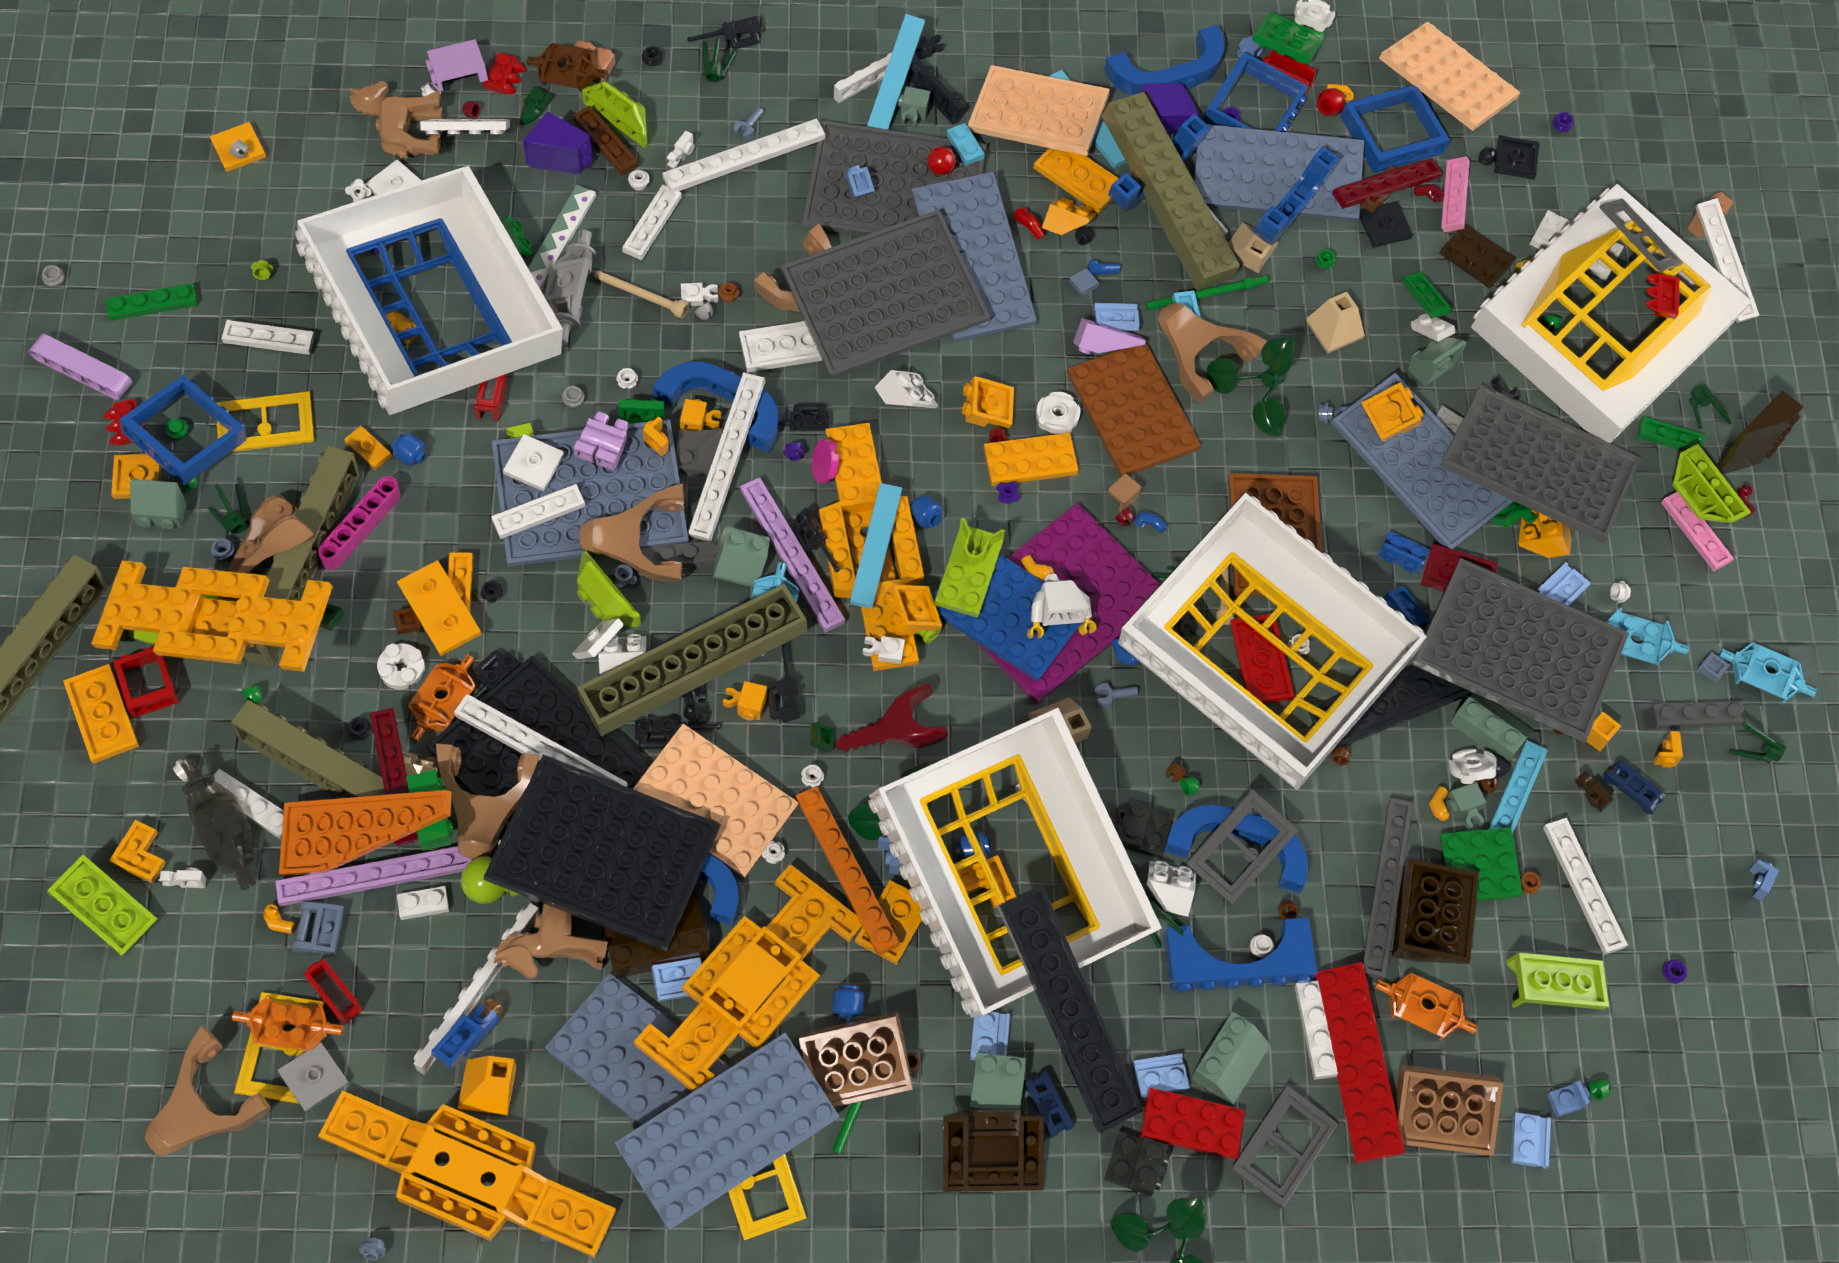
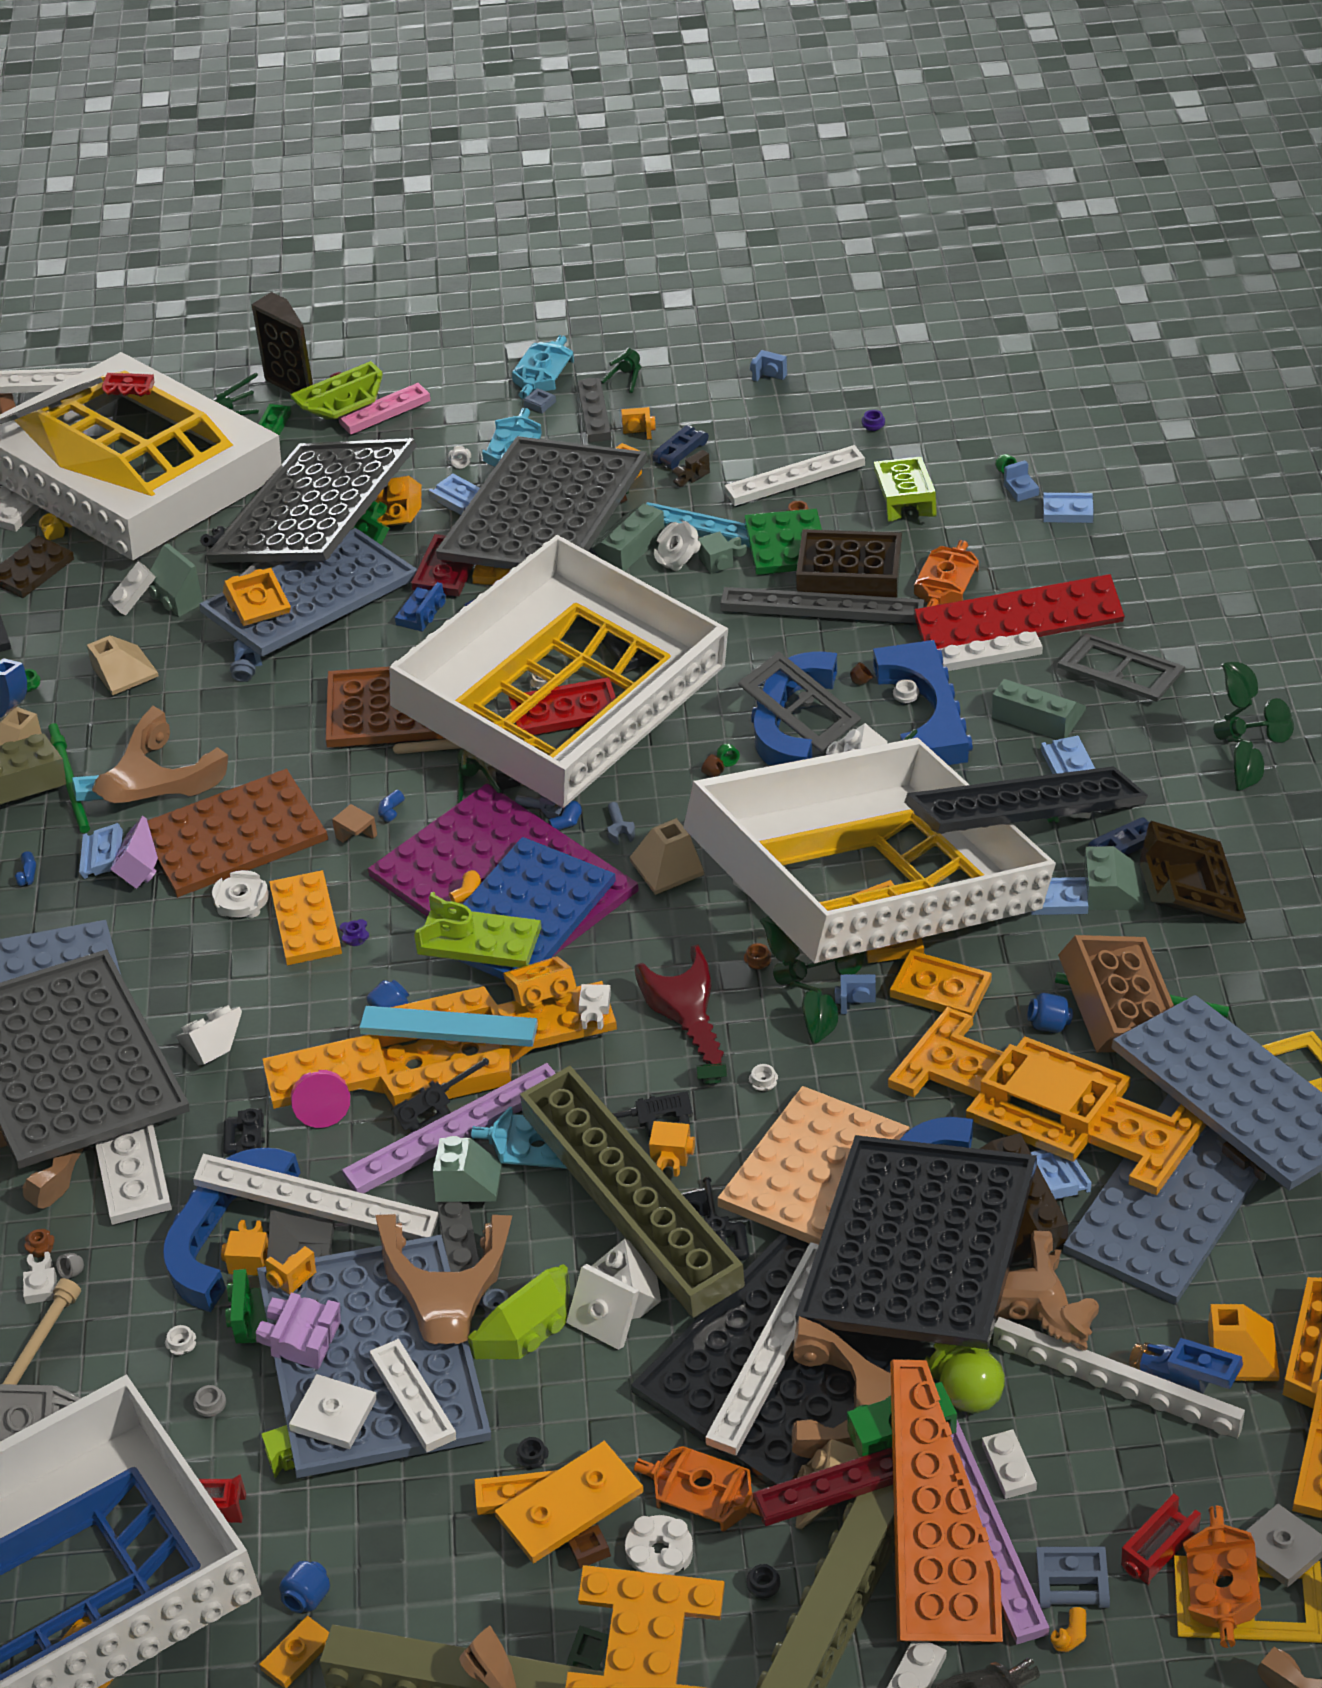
camera: 85 degrees left, 20 degrees down
dark pink beam [318,476,401,570] -> none
black piece [472,650,521,699] -> none
white plate [762,841,785,864] -> none
dark purple plate [783,443,805,461] -> none
orange plate [795,786,900,956] -> none
light orange plate [962,376,1014,429] -> none
dark red hinge [989,426,1007,443] -> none
white torso [1027,574,1096,639] -> none
sand blue tile [1069,268,1099,296] -> none
pearl dark grey plate [1104,1131,1171,1196] -> none
dark red hinge [1115,507,1134,527] -> none
red plate [1140,1087,1245,1160] -> none
dark green plant [1206,337,1294,436] -> none
medium nougat slope [1396,1064,1503,1156] -> none
green tile [1402,272,1451,319] -> none
light orange arm [1429,786,1450,821] -> none

